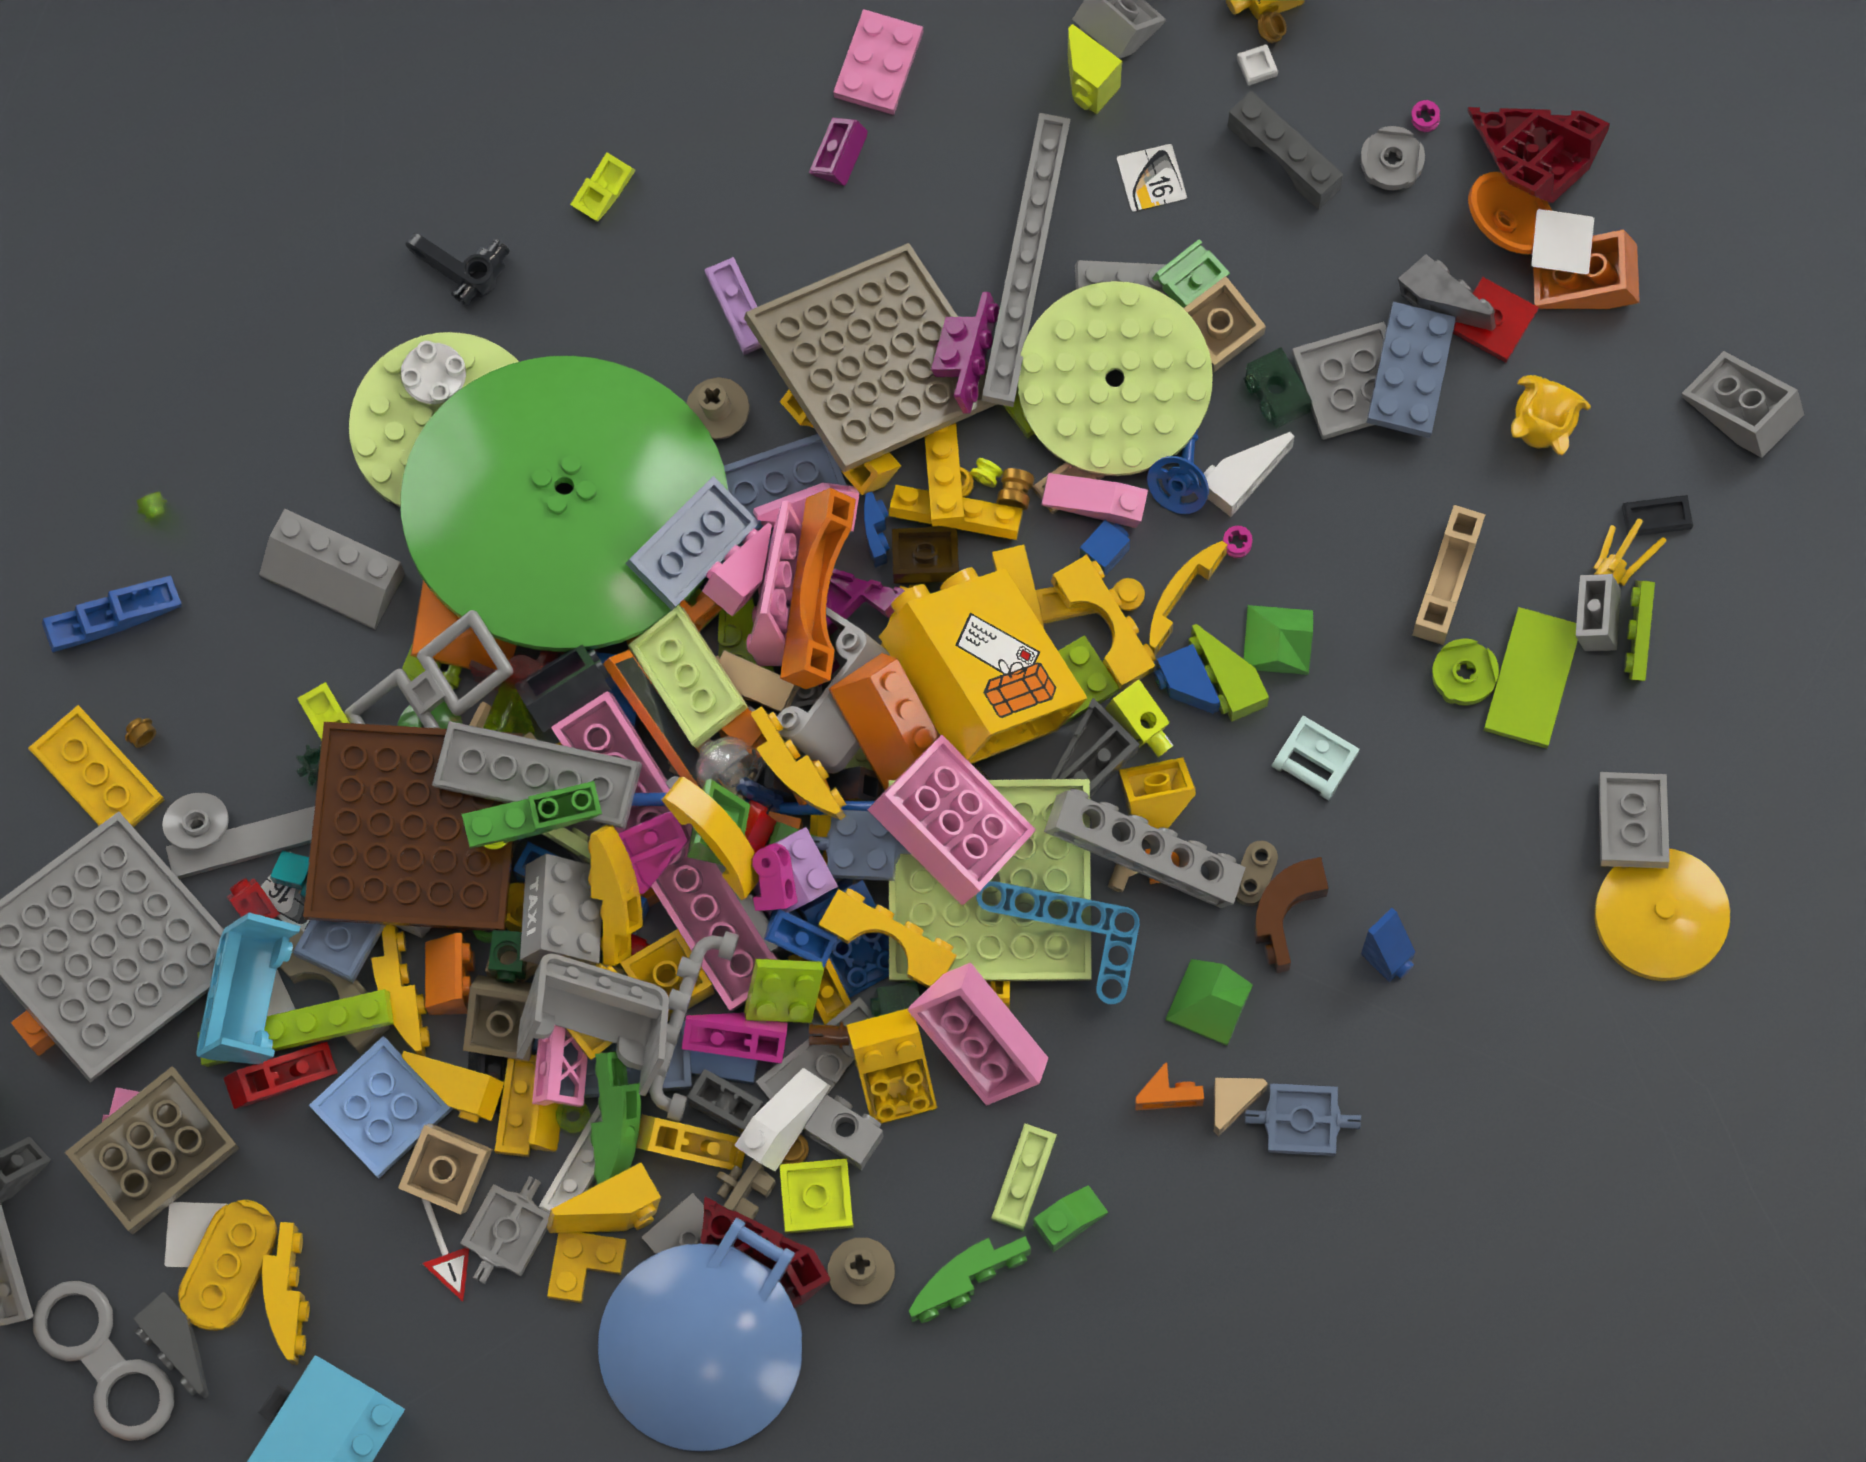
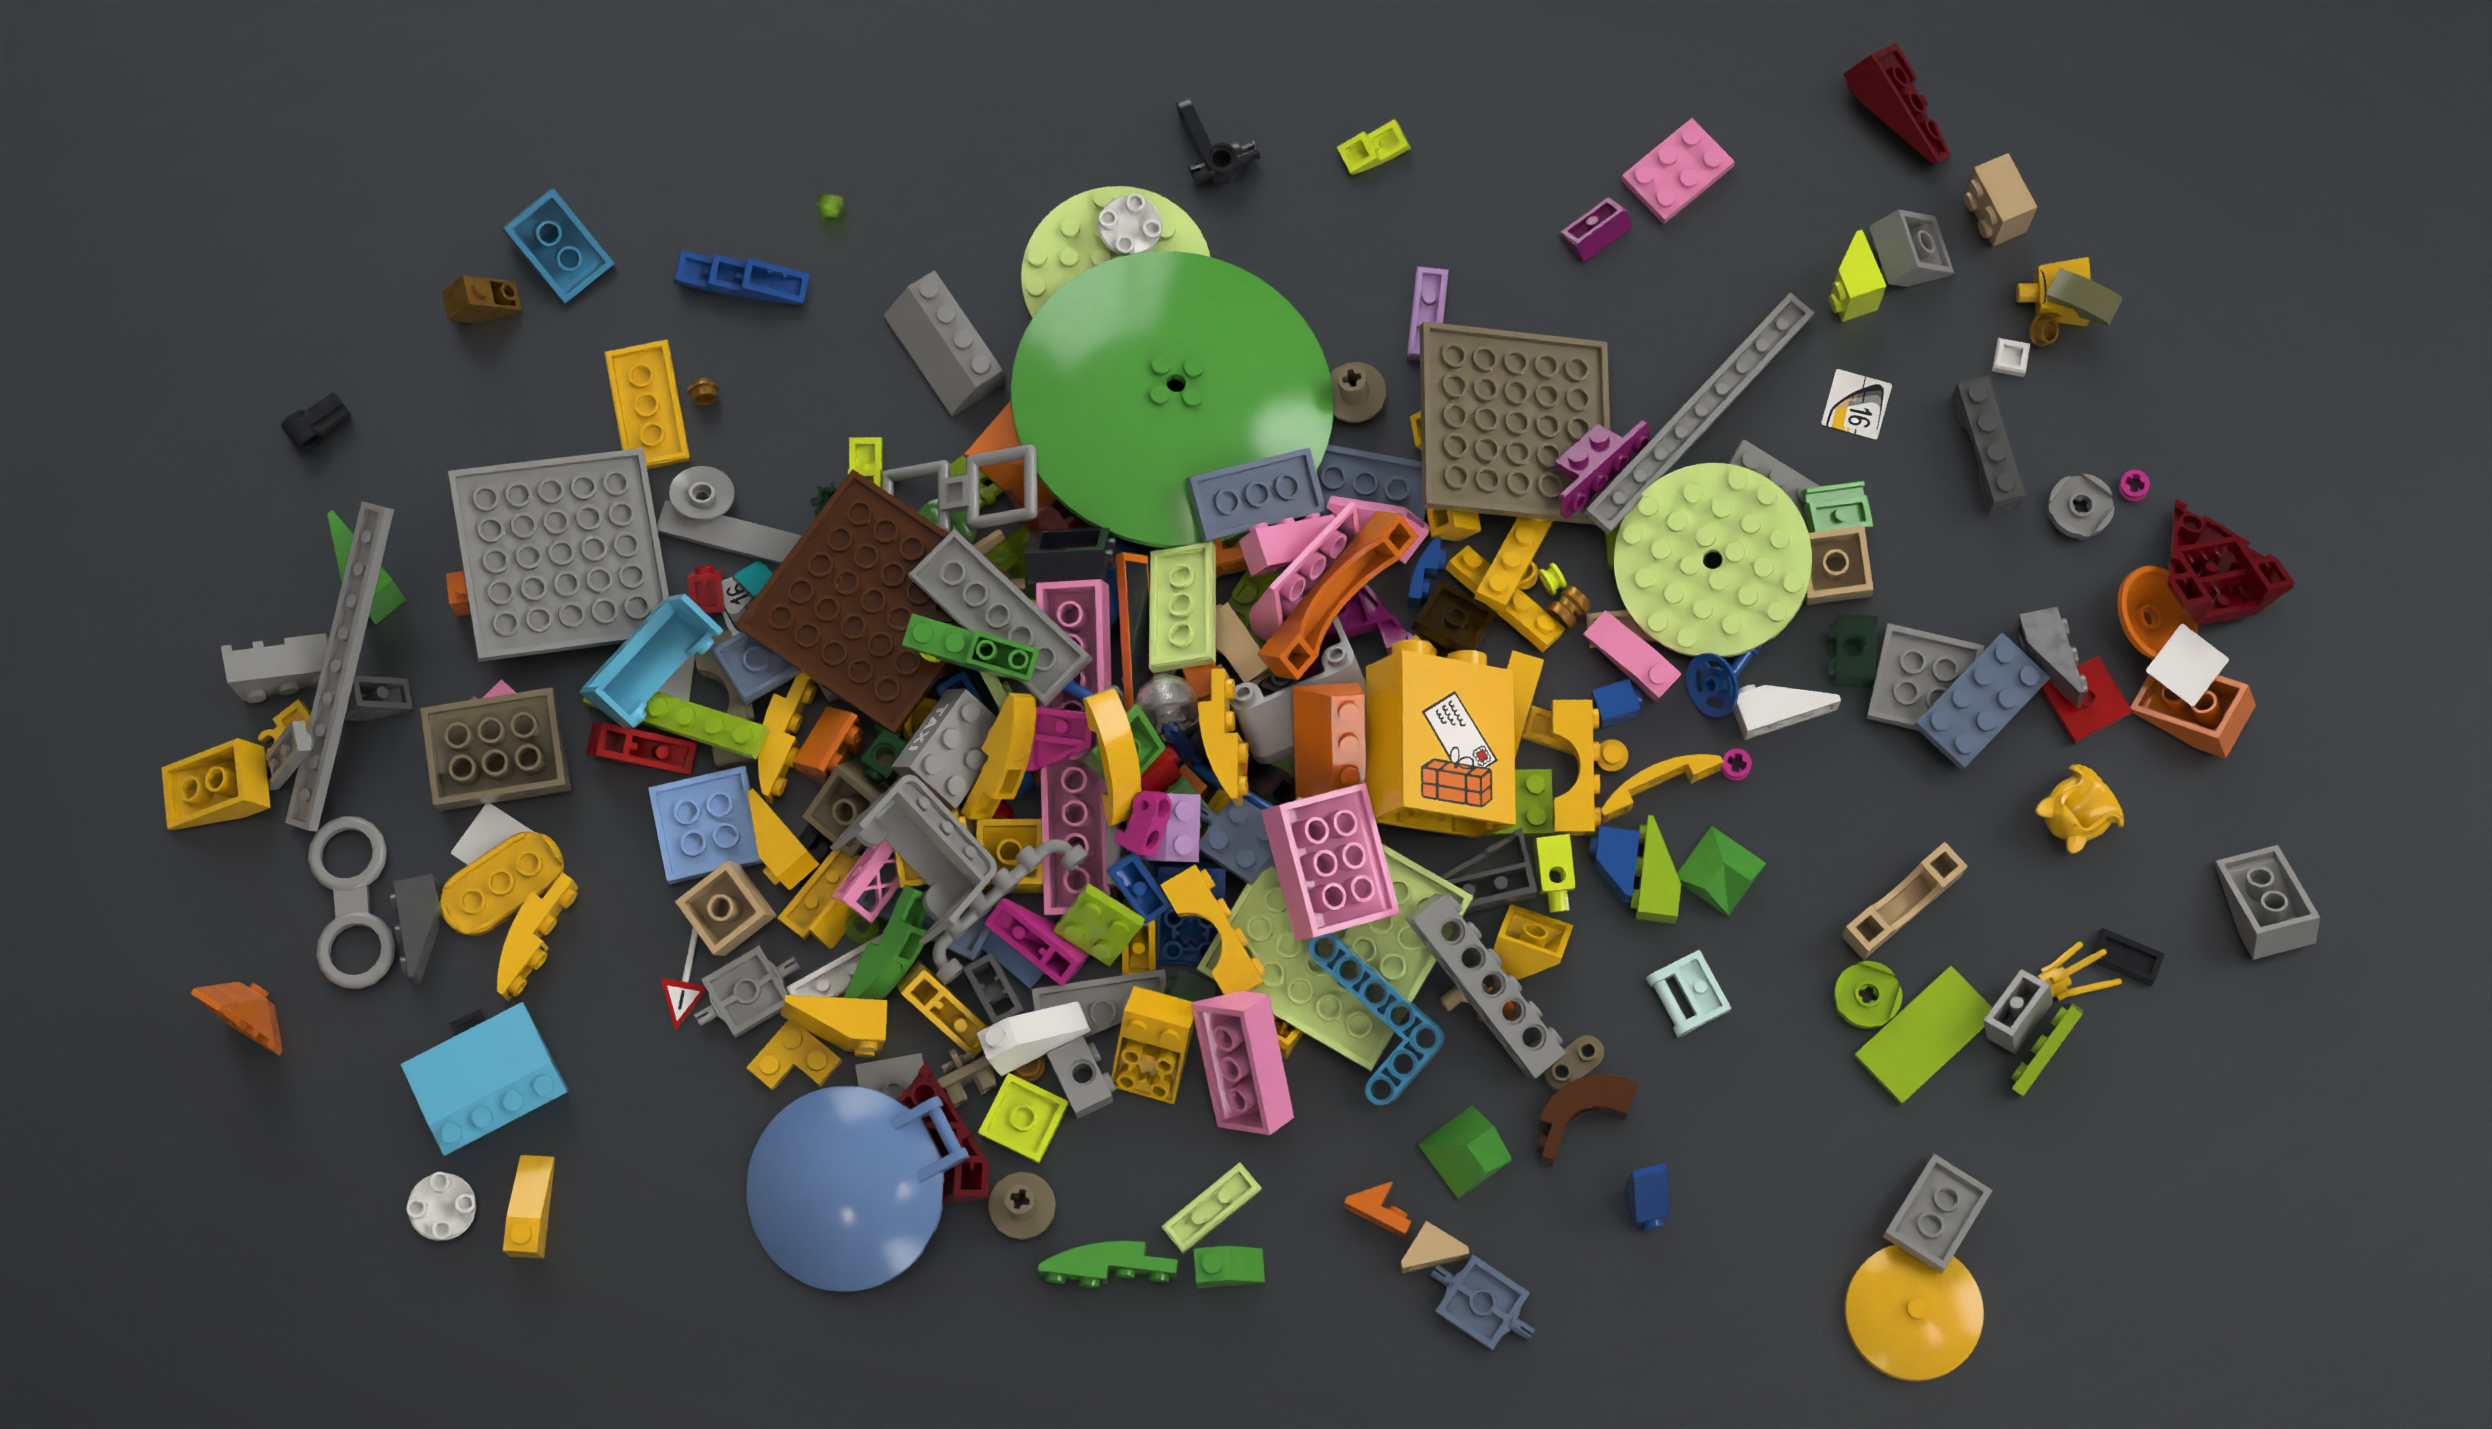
camera: 30 degrees right, 0 degrees up
reddish brown pin [809,1022,850,1049] -> none

